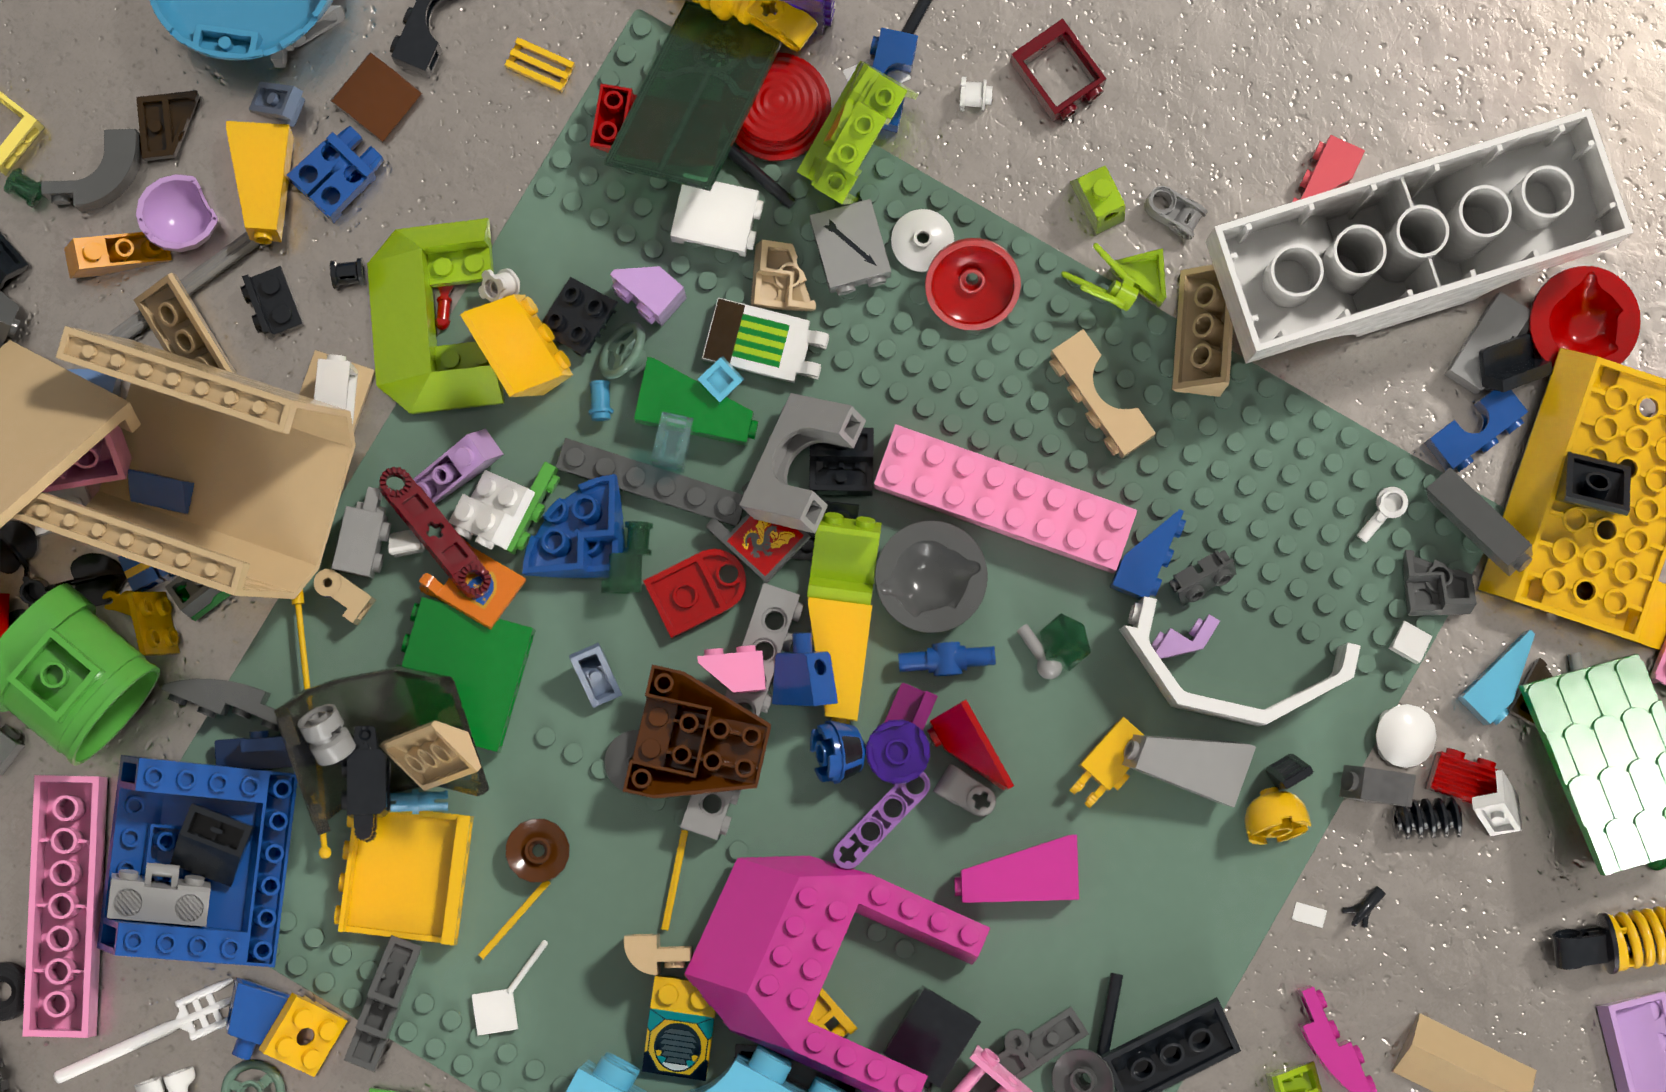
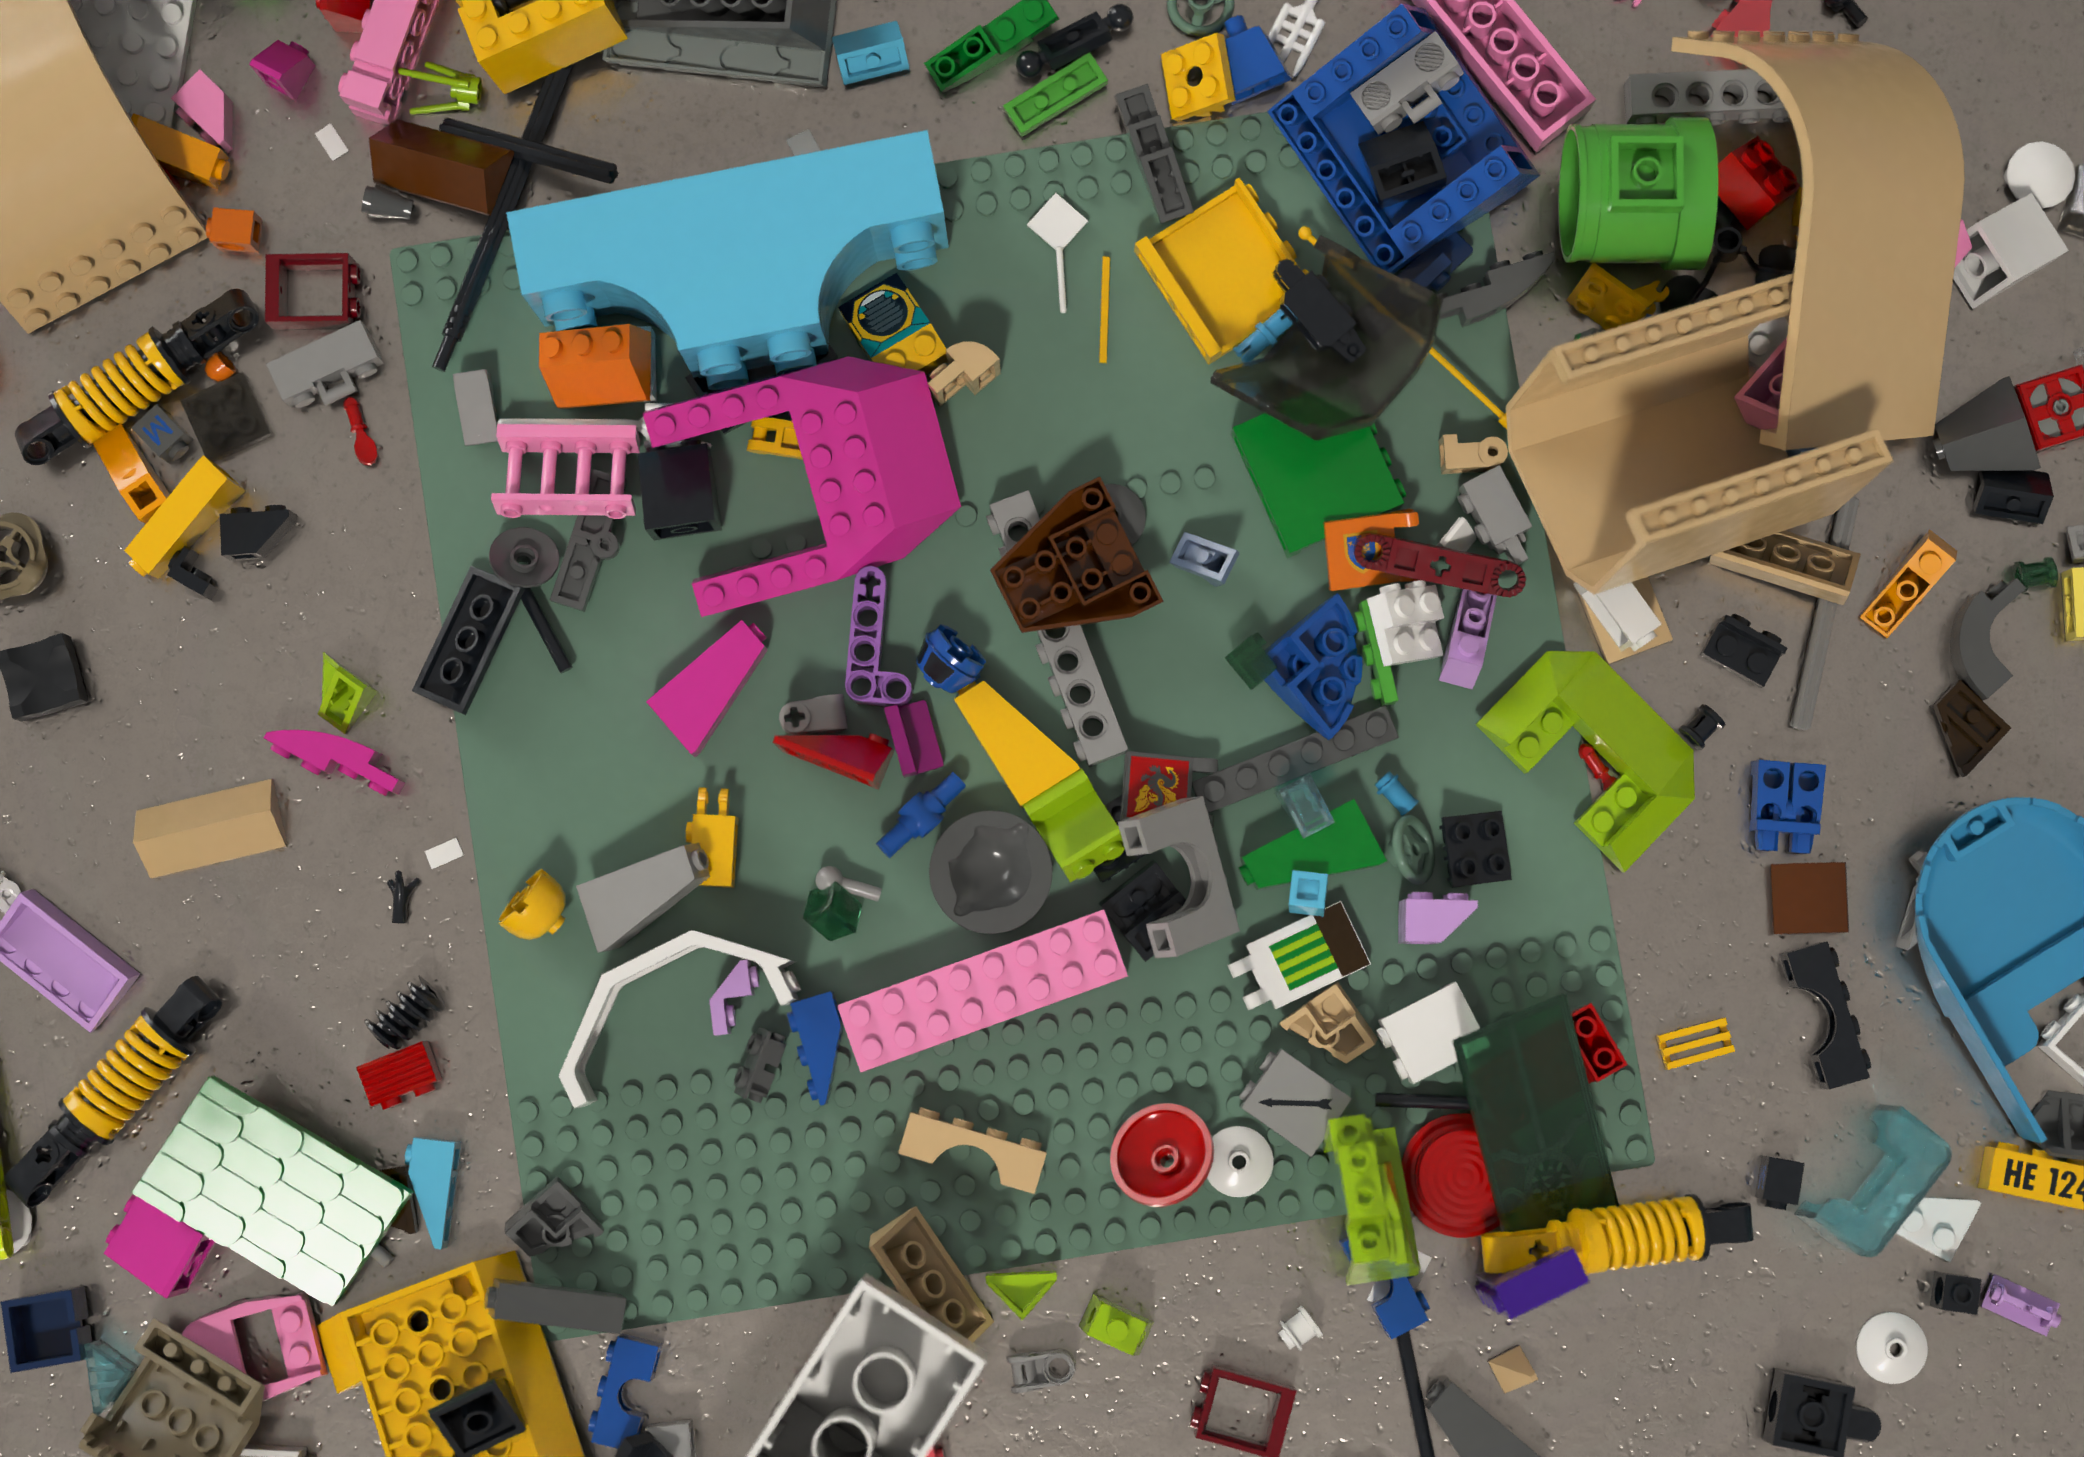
camera: 145 degrees right, 0 degrees up
blue slope [128,469,194,514] -> none
lavender cylinder [136,174,218,252] -> none
yellow slope [226,121,294,245] -> none
sand blue slope [249,81,305,127] -> none
light grey wheel [297,704,356,766] -> none
tan slope [379,721,481,791] -> none
yellow slope [460,294,573,397] -> none
white brick [478,268,520,302] -> none
reddish brown dish [506,819,570,882] -> none
clear green bush [623,521,653,556] -> none
red tile [643,549,746,638] -> none
yellow piece [661,829,688,931] -> none
bright pink slope [697,645,766,694] -> none
blue torso [772,632,838,706] -> none
dark purple tile [866,719,930,784] -> none
lime plant [1061,243,1139,311] -> none
black slope [1266,754,1314,790] -> none
flat silver slope [1339,765,1416,807] -> none
white plate [1357,487,1408,543] -> none
white dish [1376,704,1437,768] -> none
white slope [1388,621,1432,664] -> none
white panel [1472,770,1522,836] -> none

